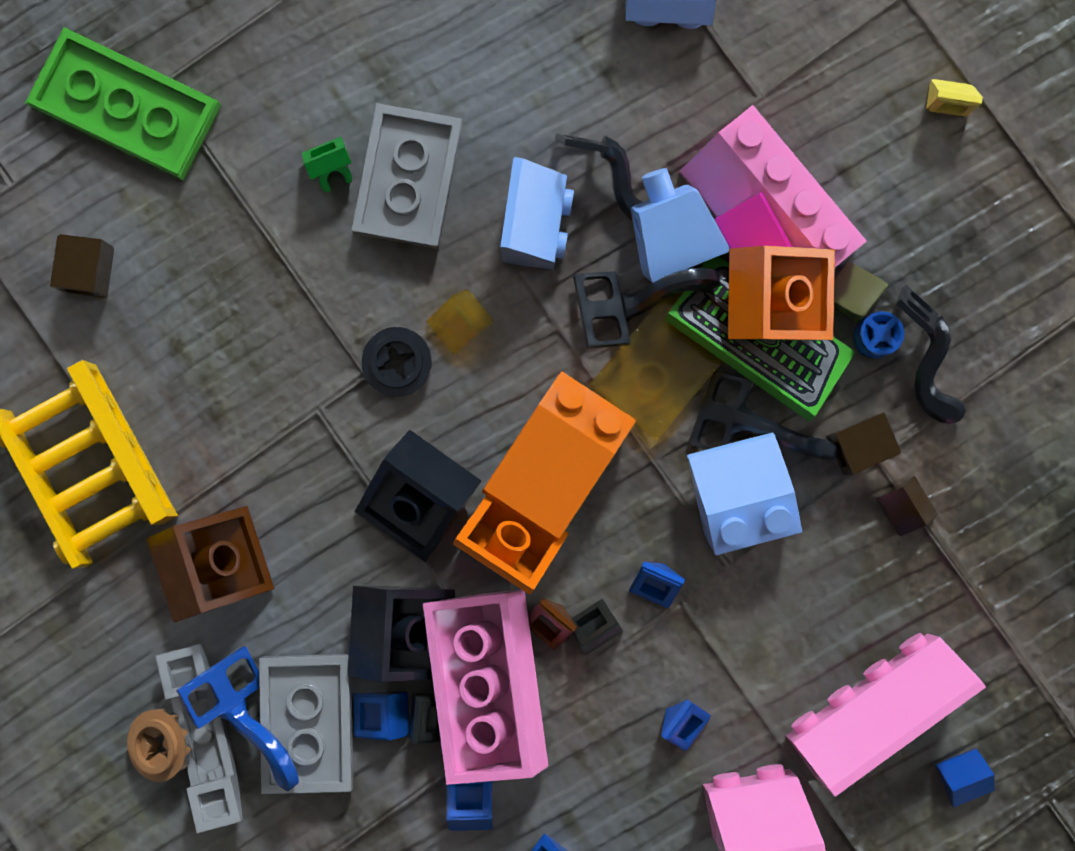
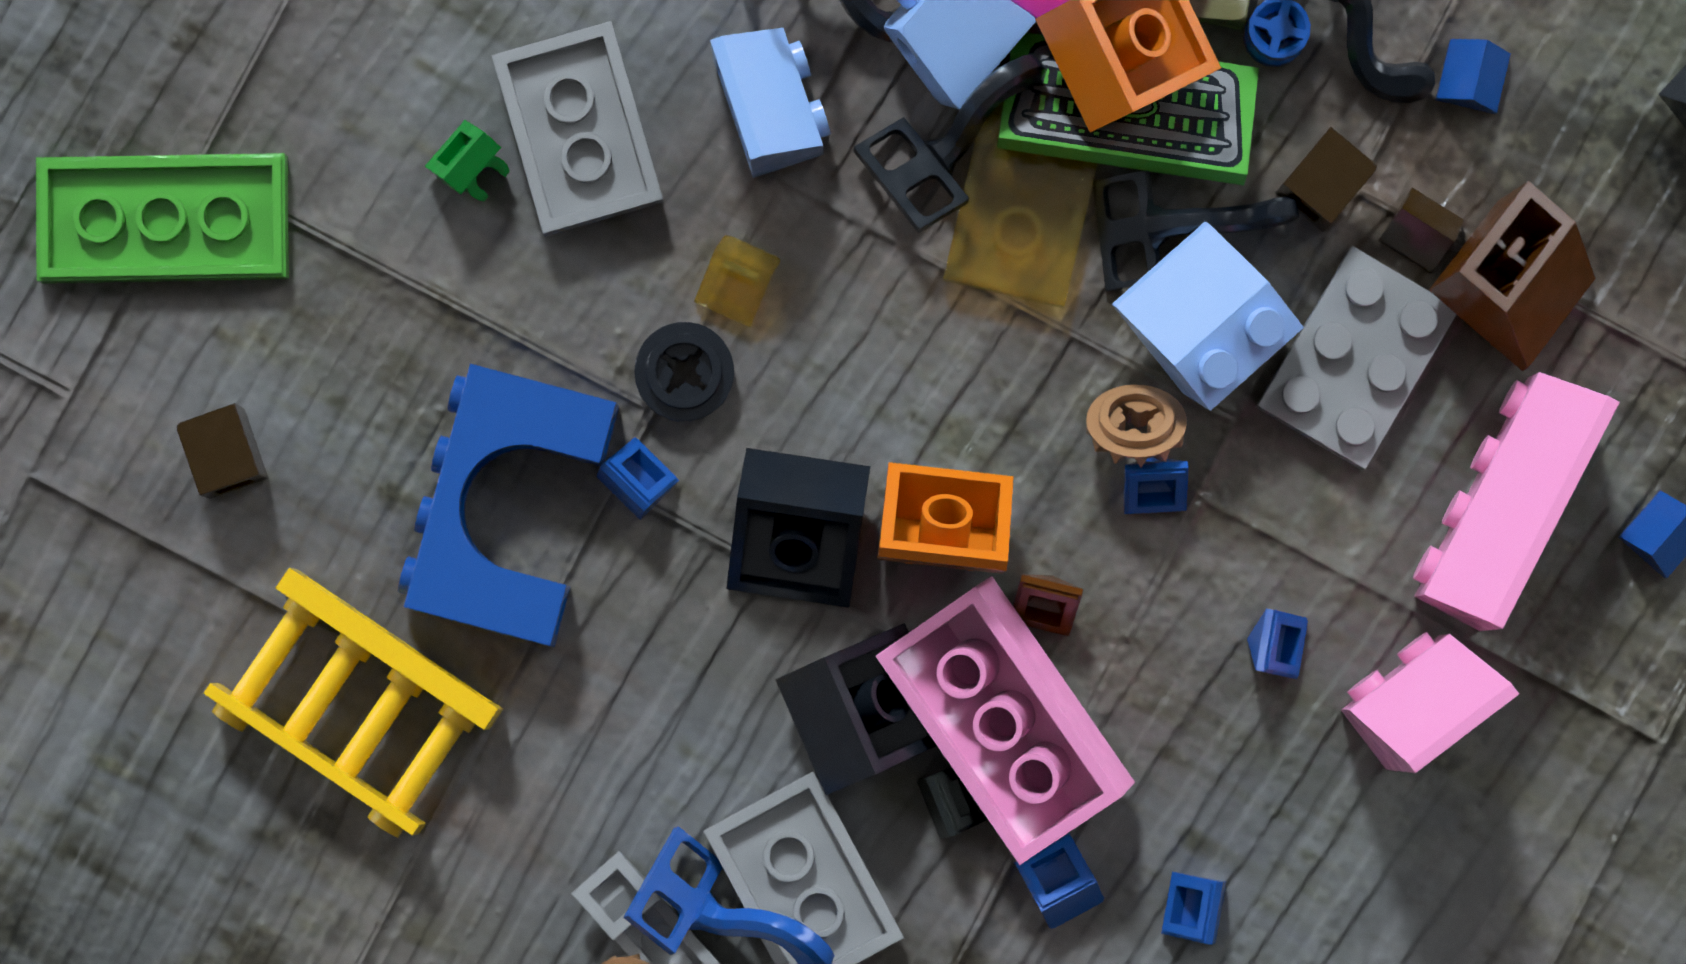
camera: 30 degrees left, 0 degrees up
reddish brown slope [146,506,275,623] -> none
blue slope [353,692,409,741] -> none
orange slope [482,371,636,542] -> none
pearl dark grey slope [571,599,623,655] -> none
none -> blue arch [398,364,620,647]
none -> blue slope [596,437,679,520]
none -> medium nougat gear [1086,385,1187,467]
none -> light grey plate [1255,246,1457,471]
none -> reddish brown slope [1429,181,1596,372]
none -> blue slope [1435,39,1511,114]

